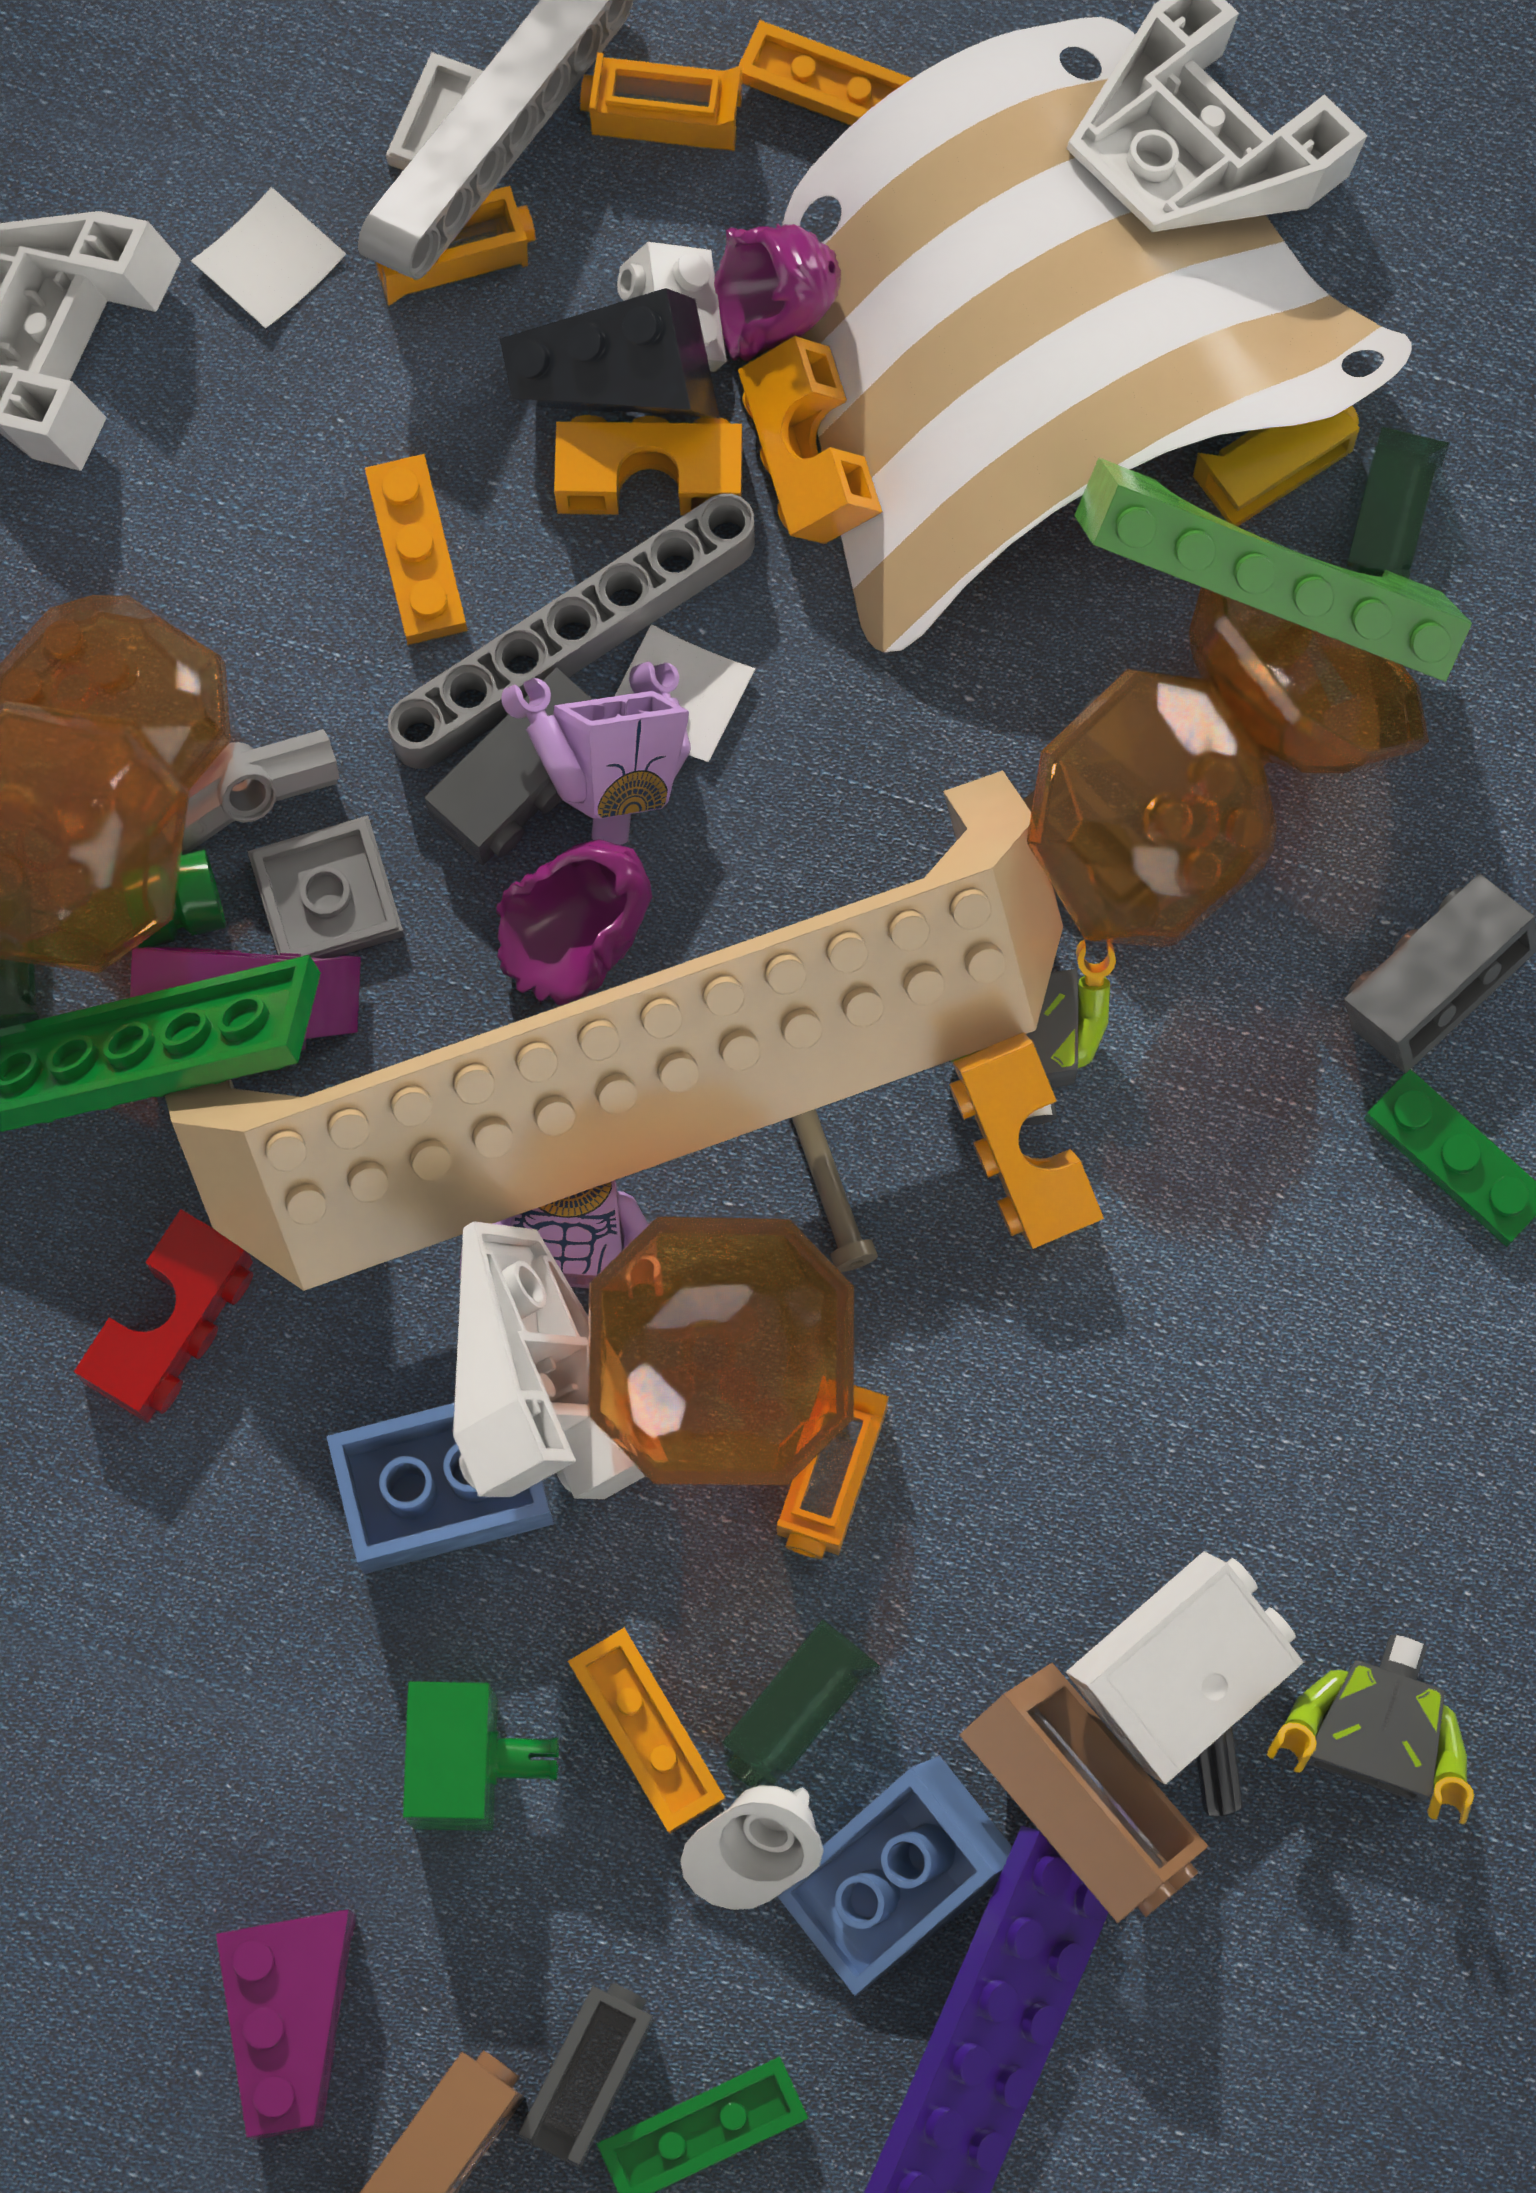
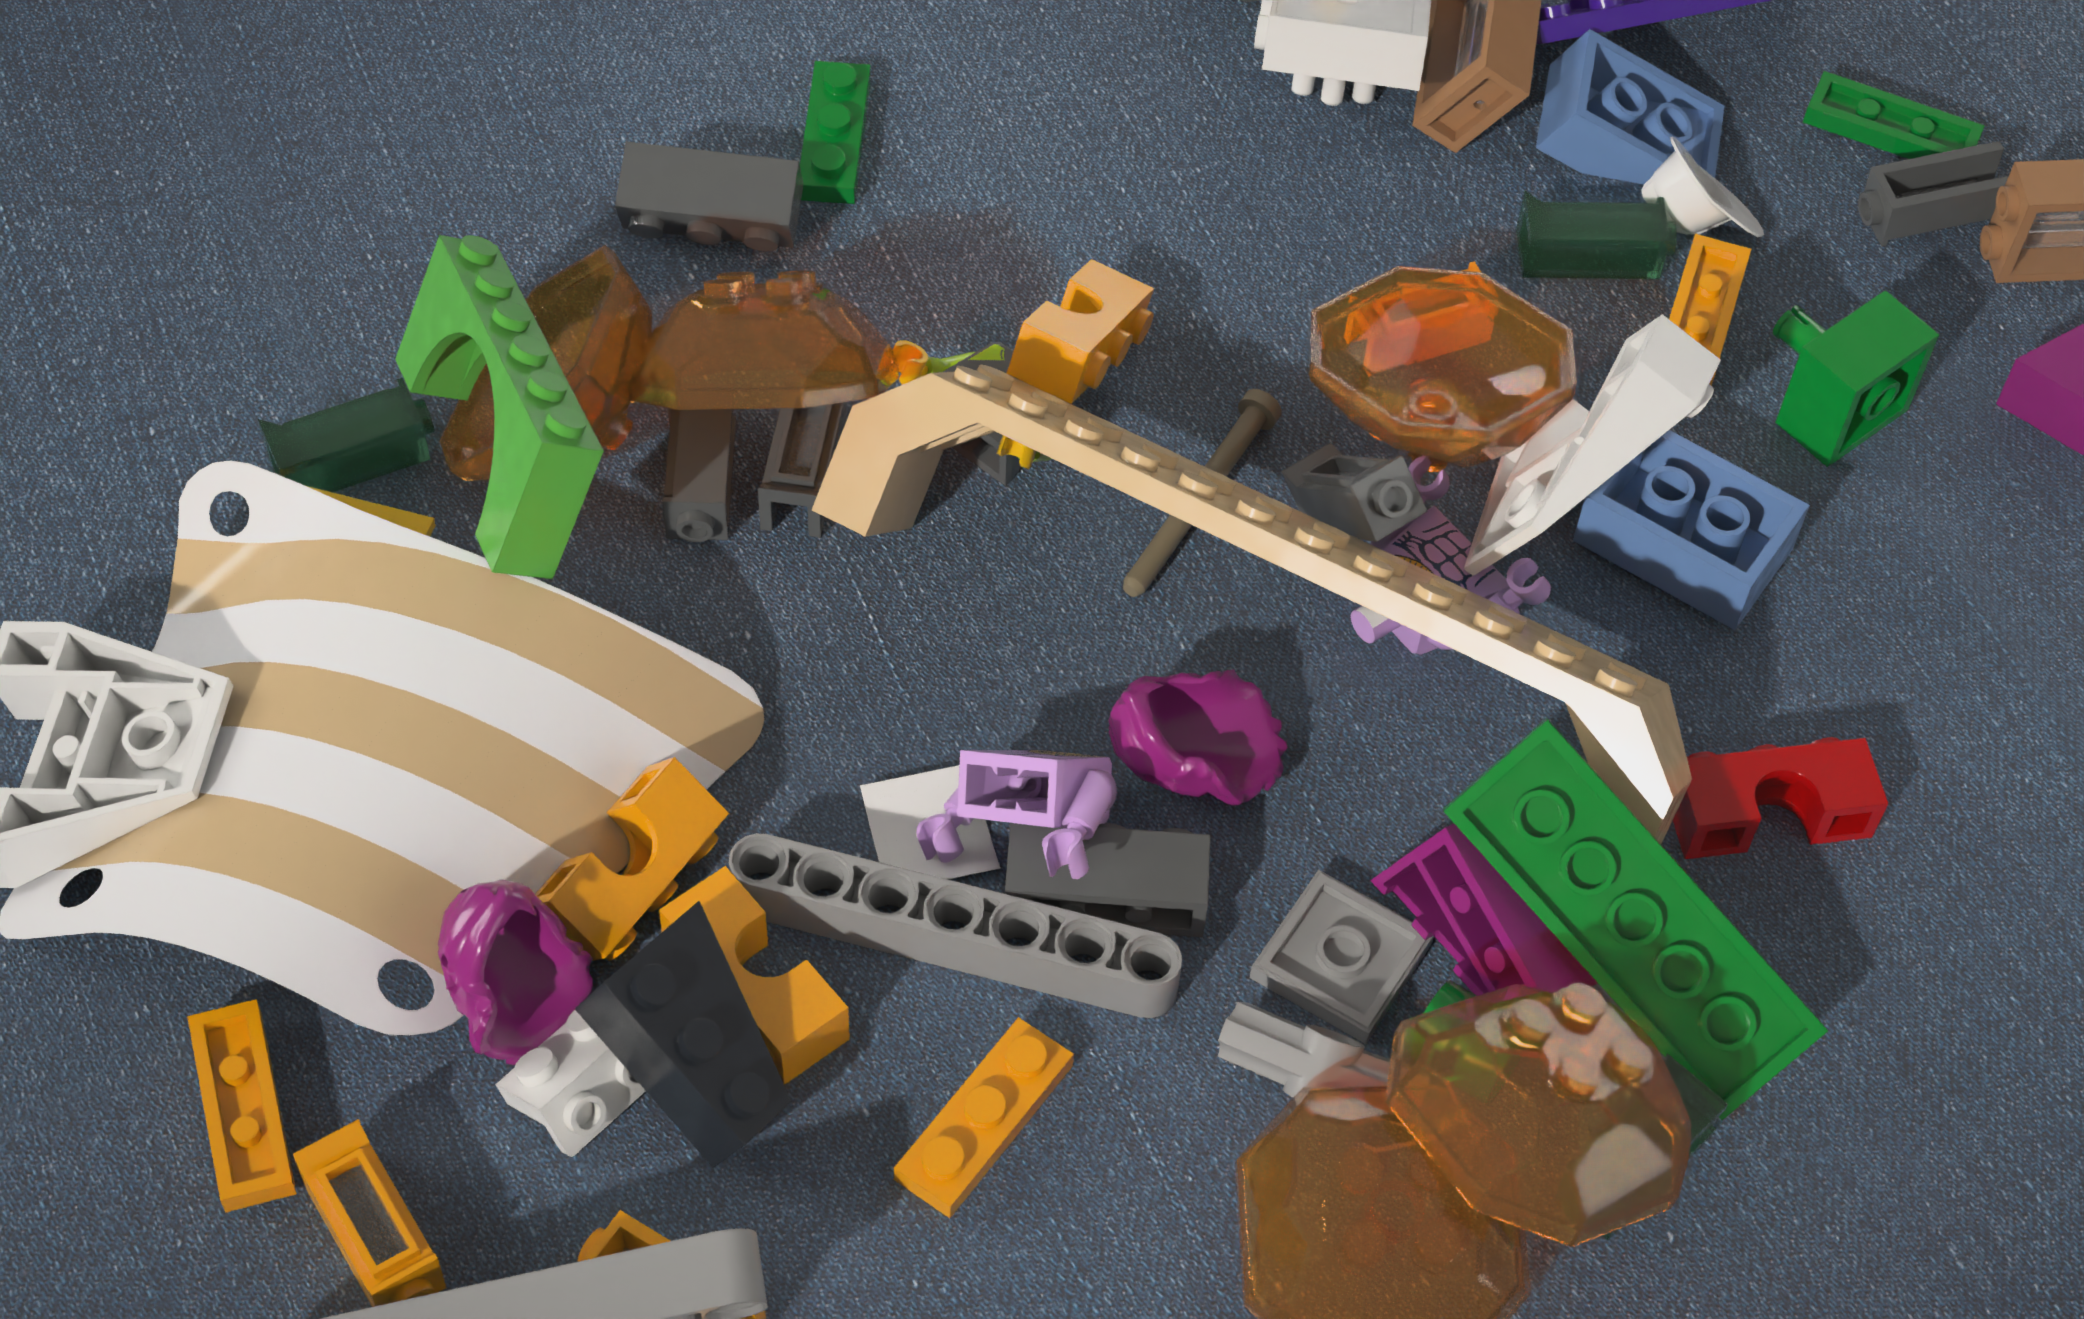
camera: 135 degrees left, 20 degrees down
none -> dark grey window [1281,442,1427,542]

